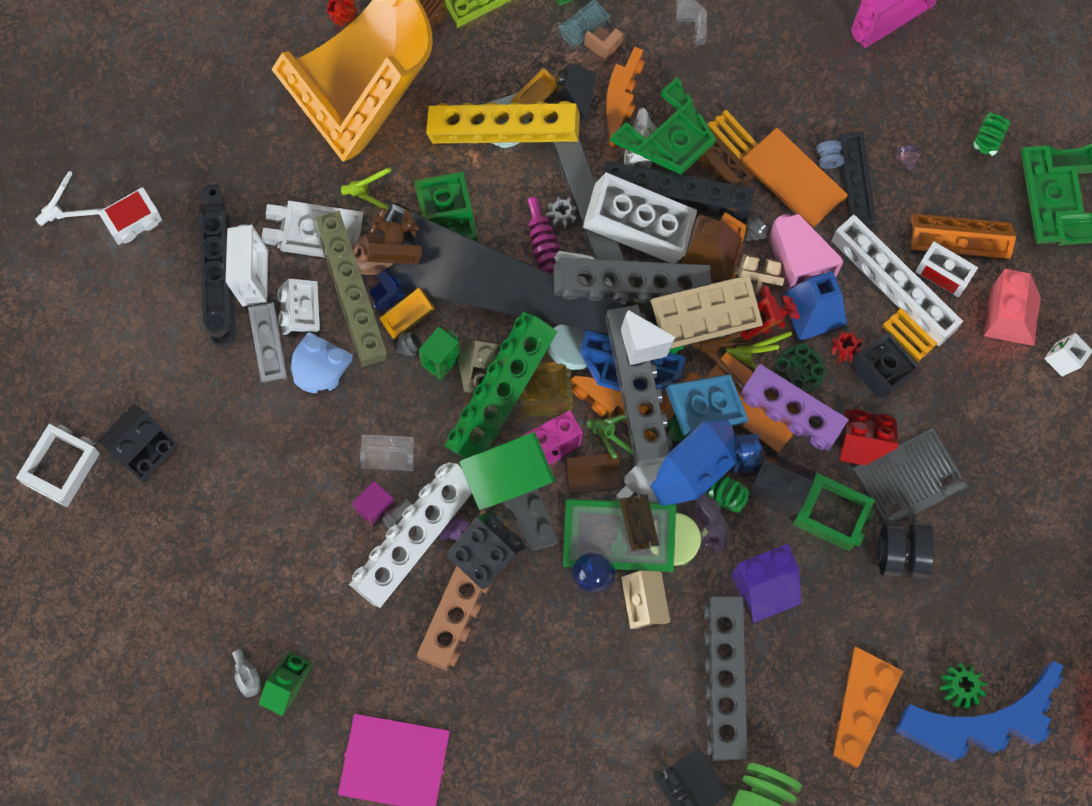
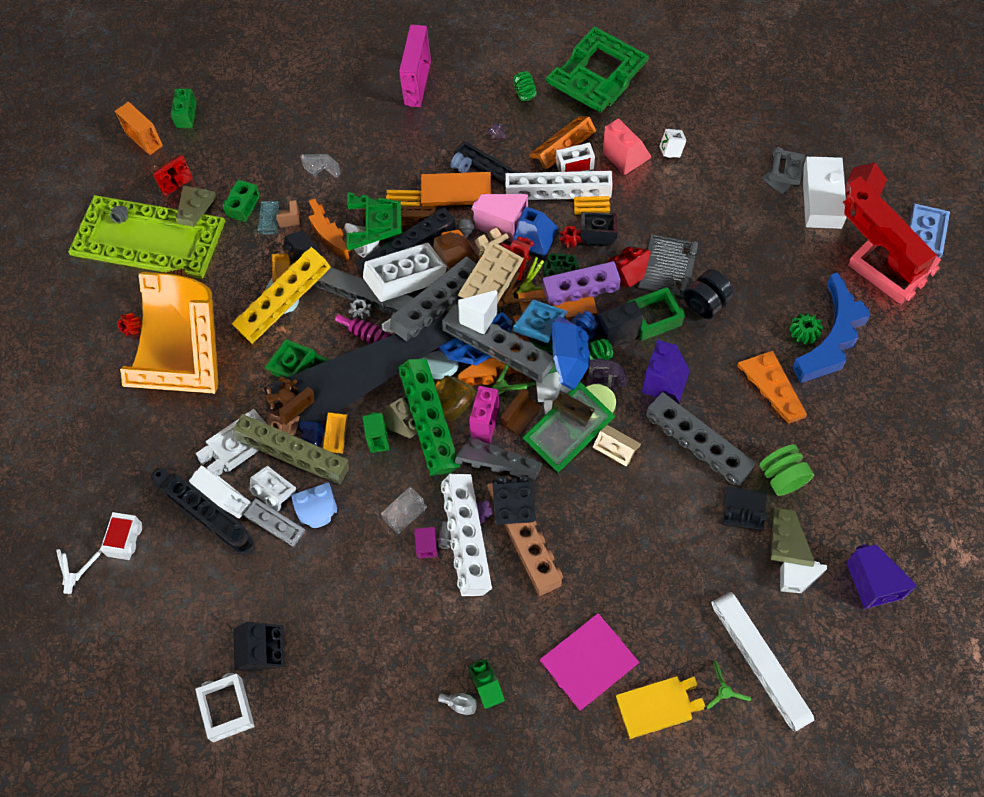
camera: 40 degrees left, 10 degrees down
lime plant [341,167,391,209] -> none
dark grey plate [395,331,422,356] -> none
green slope [459,432,555,510] -> none
clear blue hair [572,552,615,593] -> none

